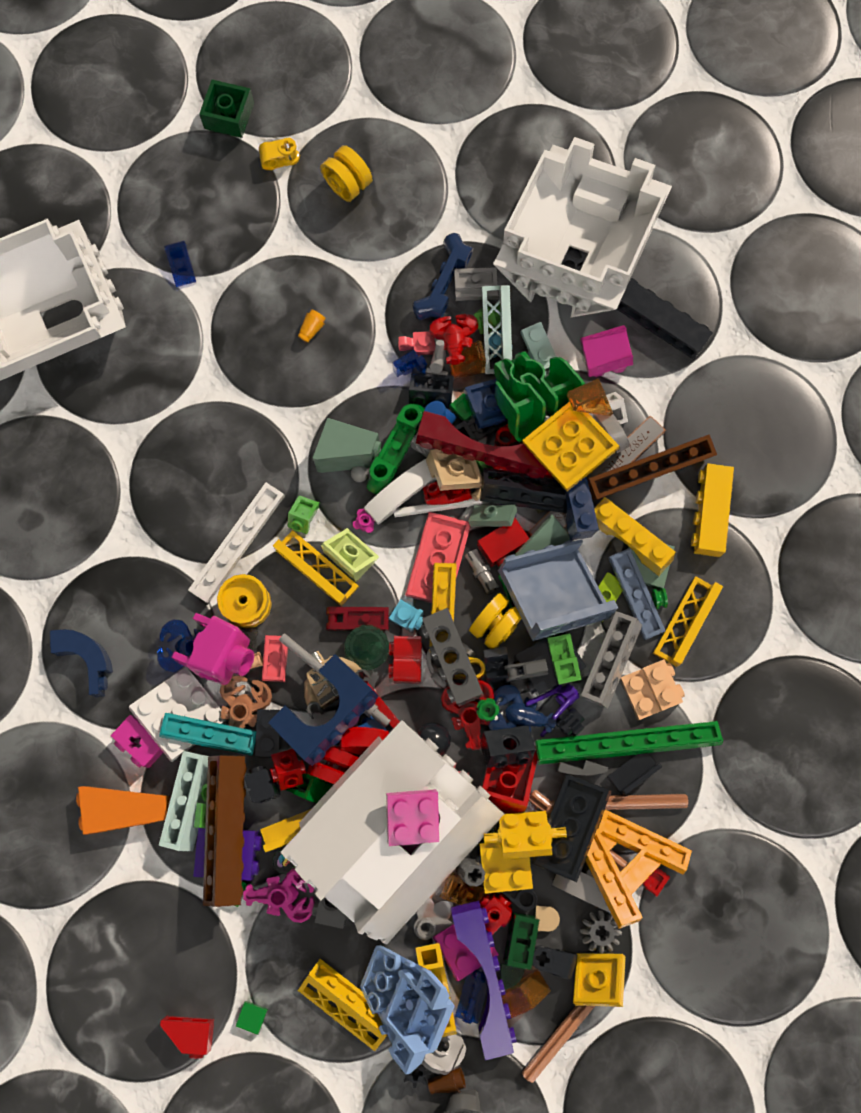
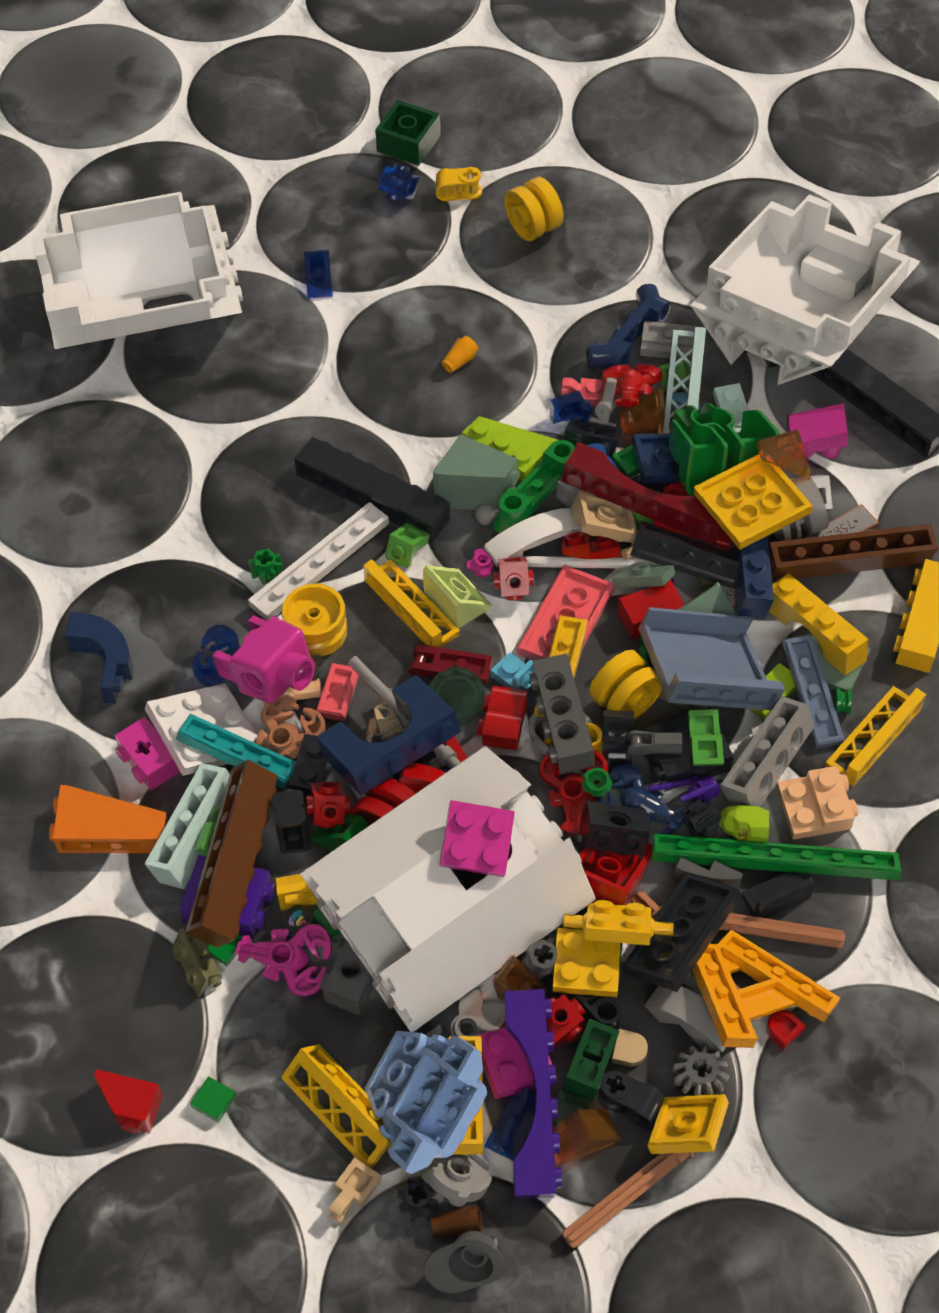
camera: 10 degrees right, 20 degrees down
light grey pin [465,549,499,594] -> none
none -> olive hinge [173,928,222,997]
none -> green gear [248,548,284,584]
none -> black brick [294,437,450,542]
none -> tan plate [329,1157,382,1224]
none -> clear blue brick [379,163,420,201]
none -> lime wedge [462,416,558,485]
none -> brick [493,557,534,601]
none -> lime rock [719,805,769,842]

